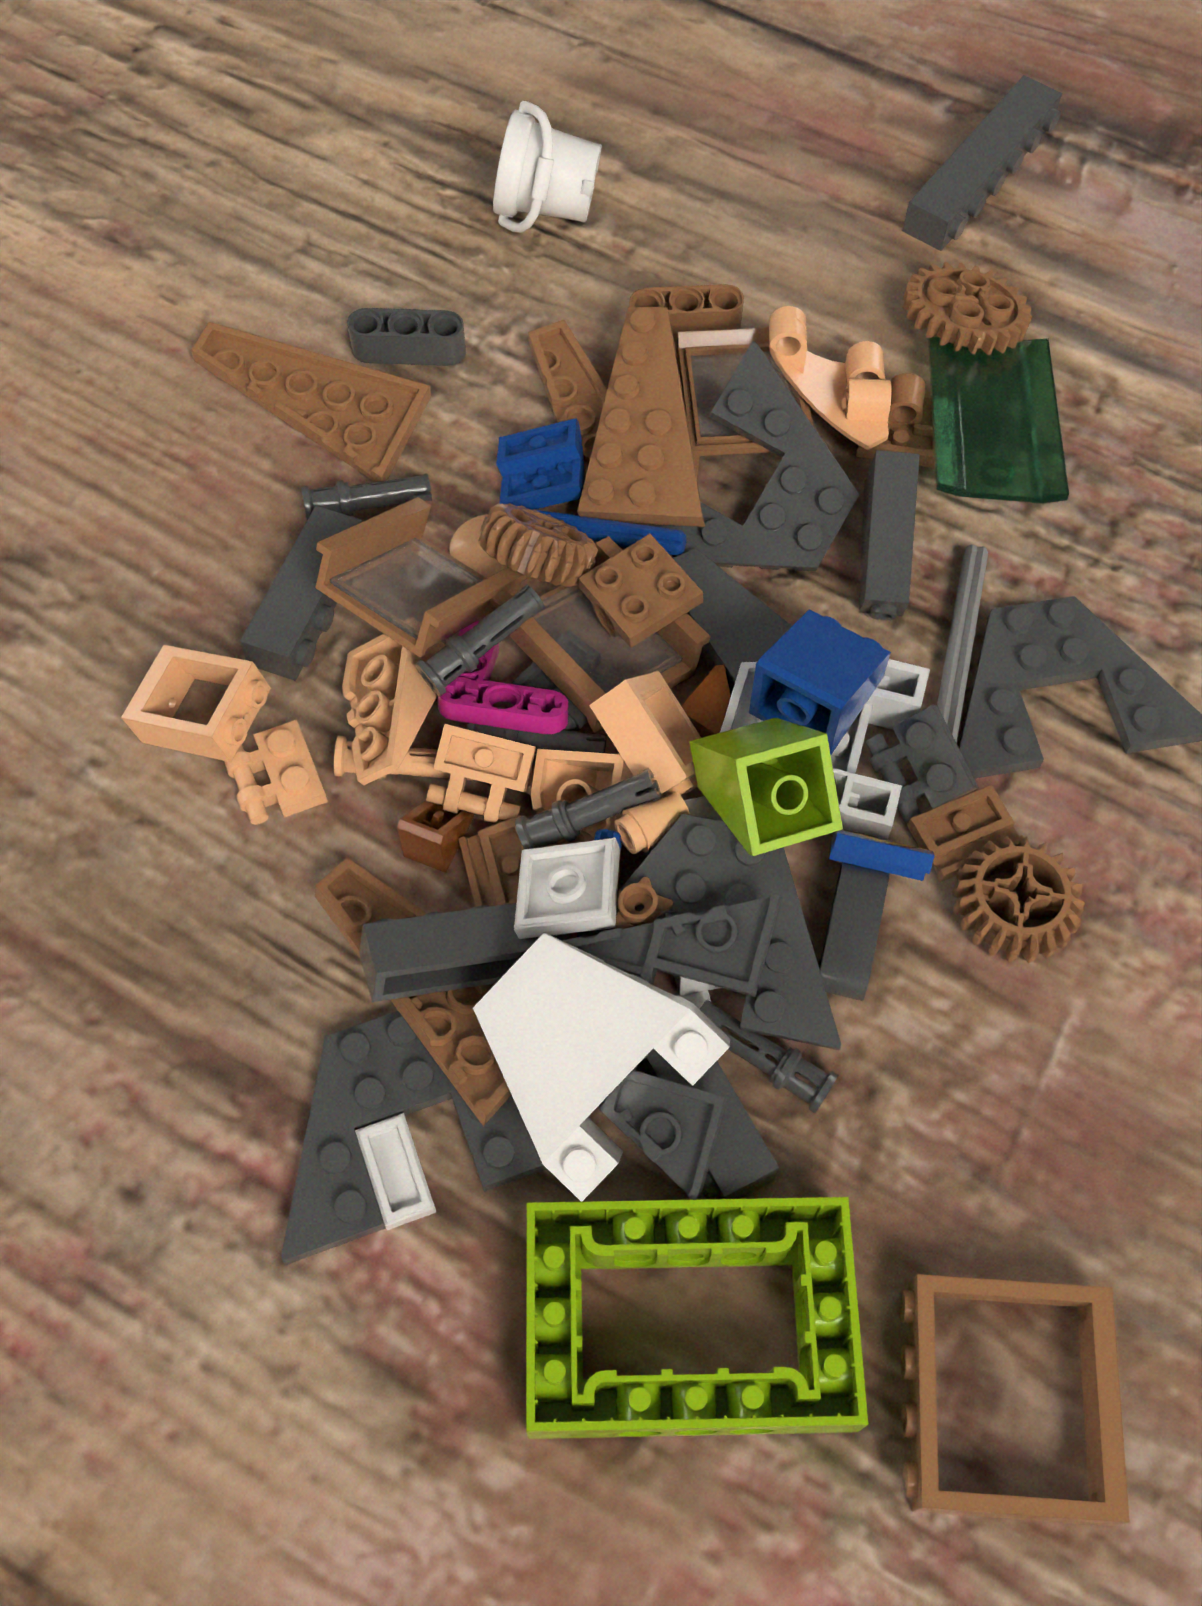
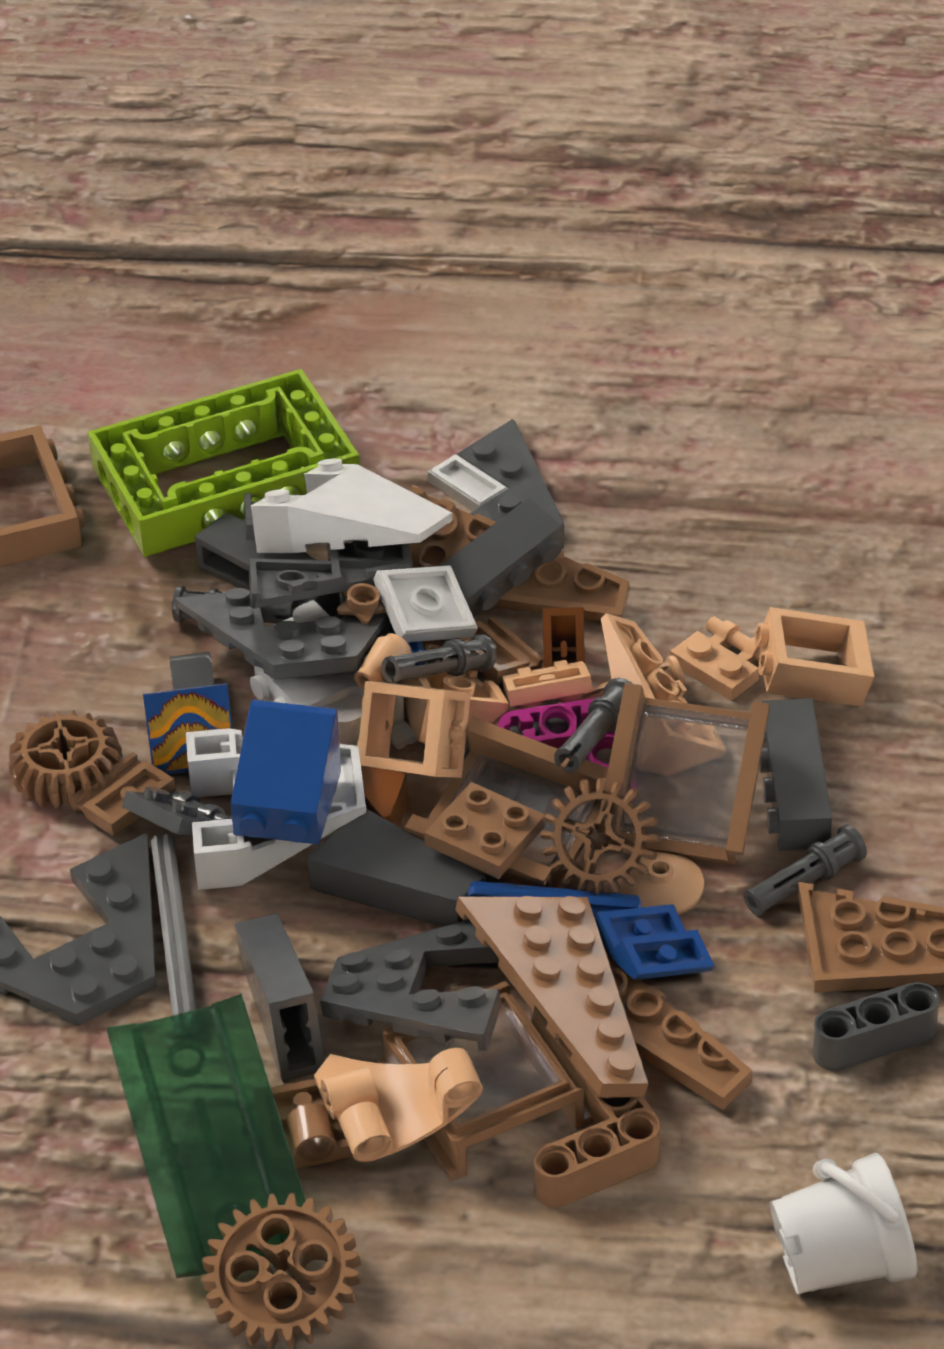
camera: 160 degrees right, 20 degrees down
lime slope [689,718,843,856] -> none

